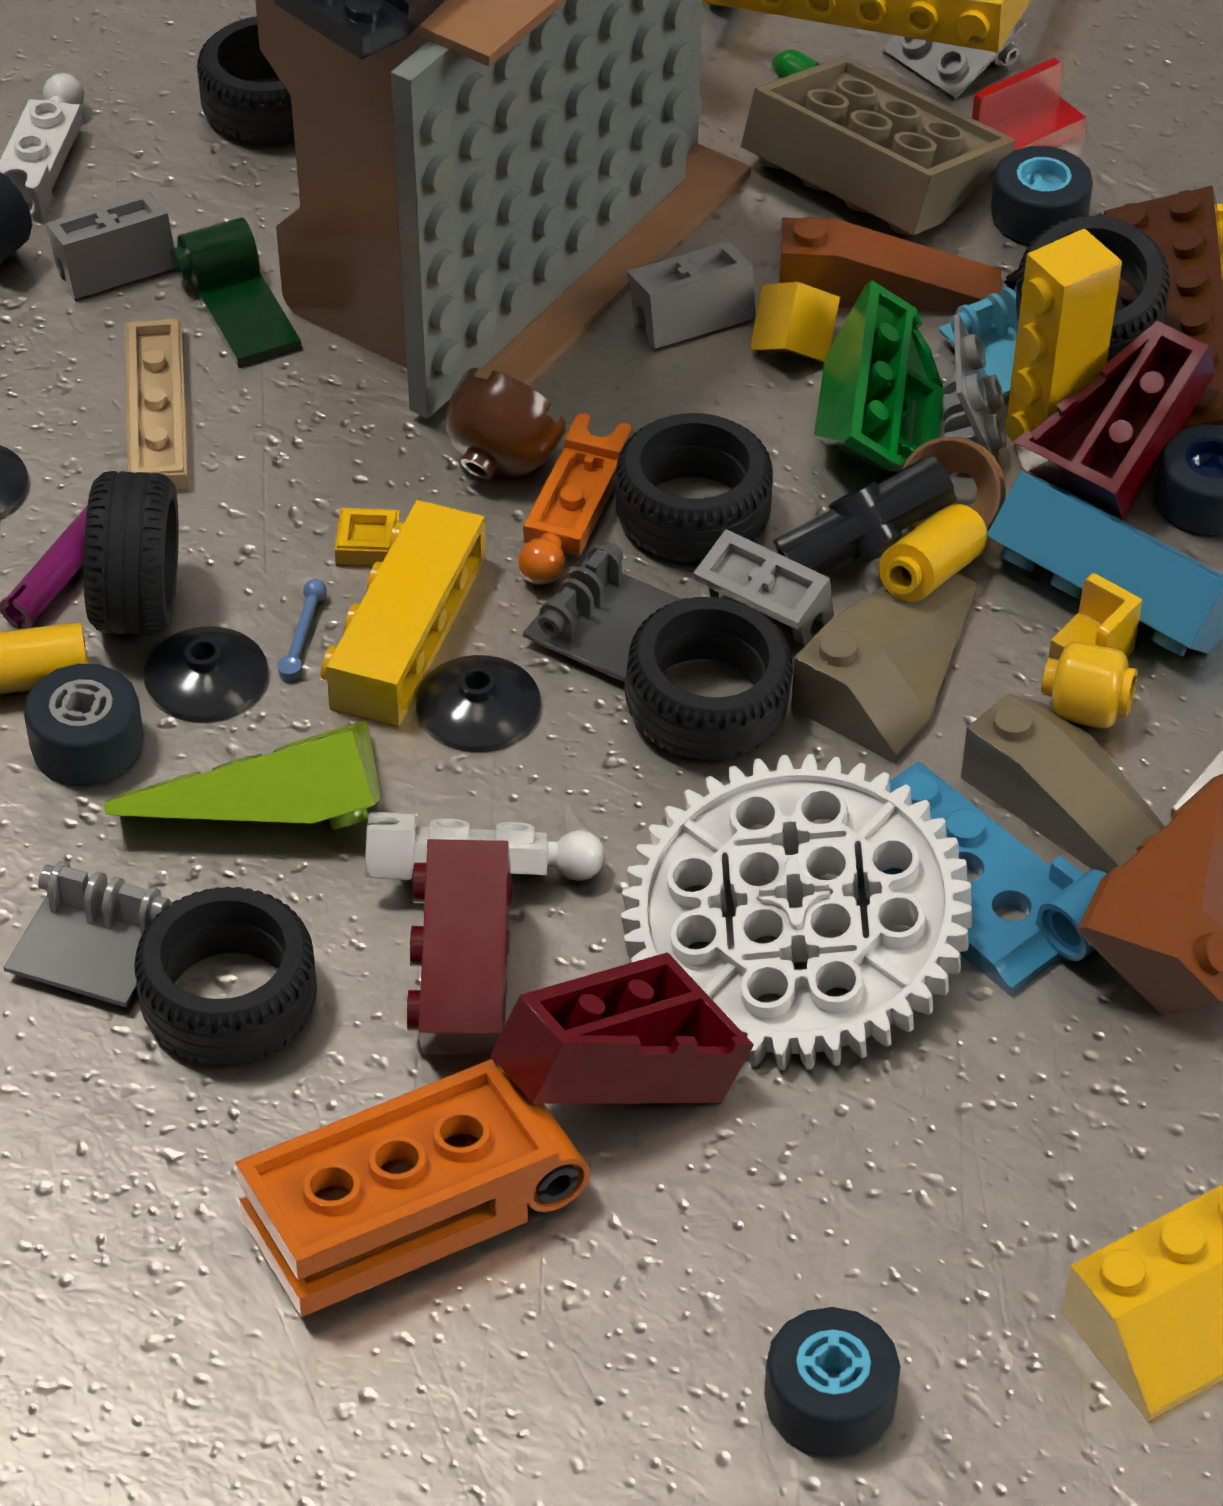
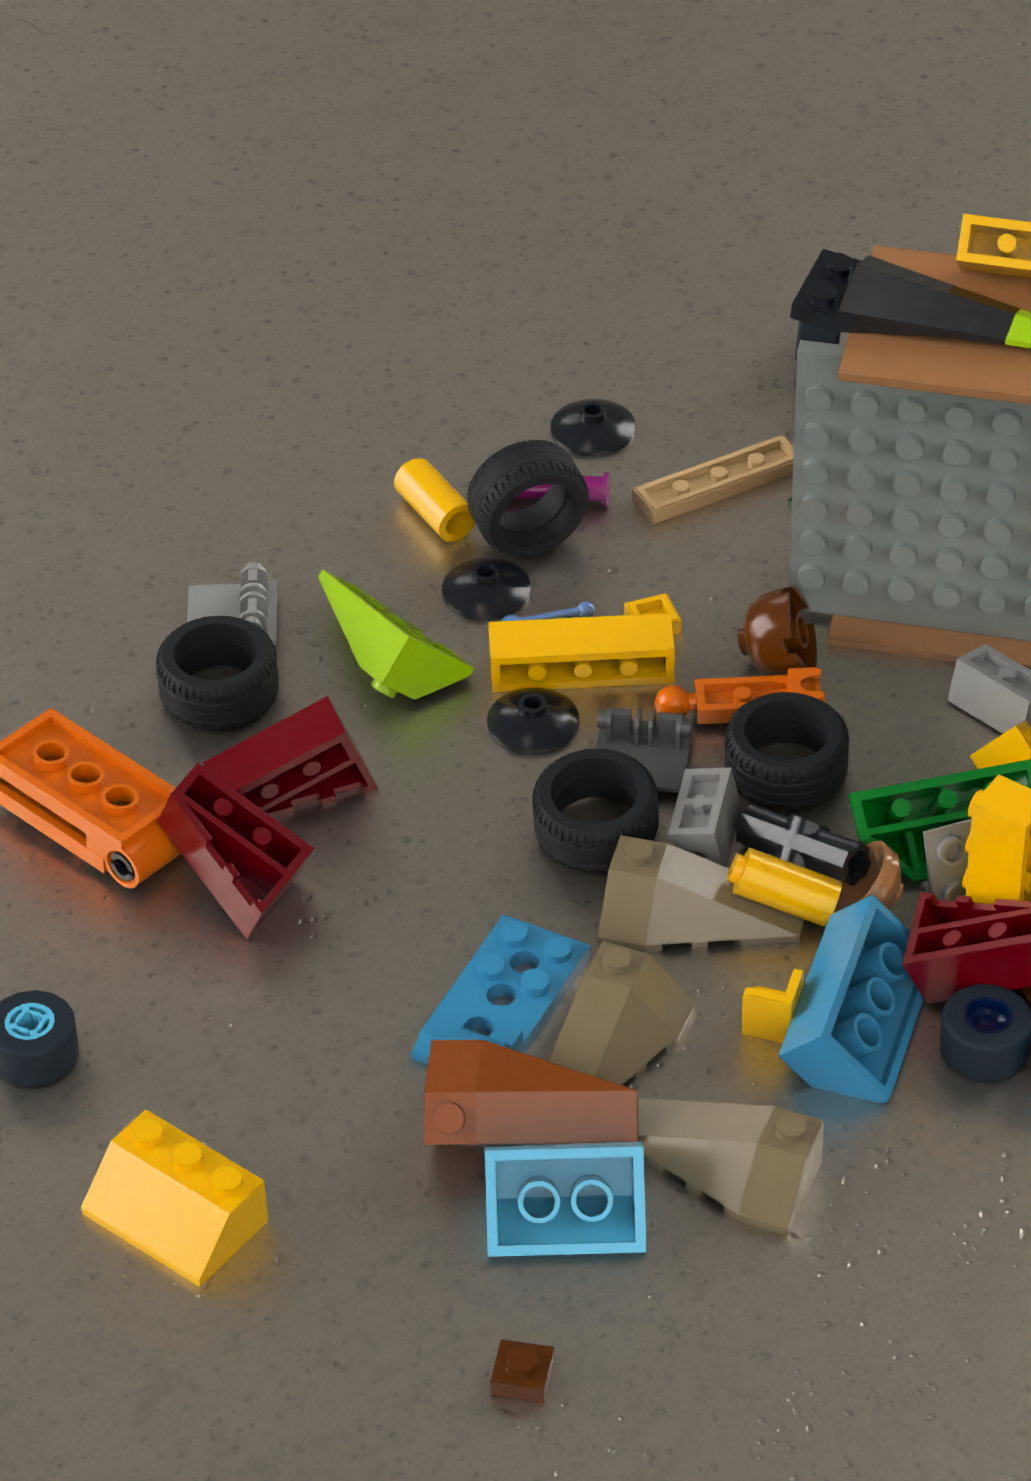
camera: 70 degrees right, 5 degrees down
black wheel [24,664,144,784] -> none
white plate [365,812,605,881] -> none
white gear [621,754,972,1070] -> none
yellow head [1041,642,1137,729] -> none

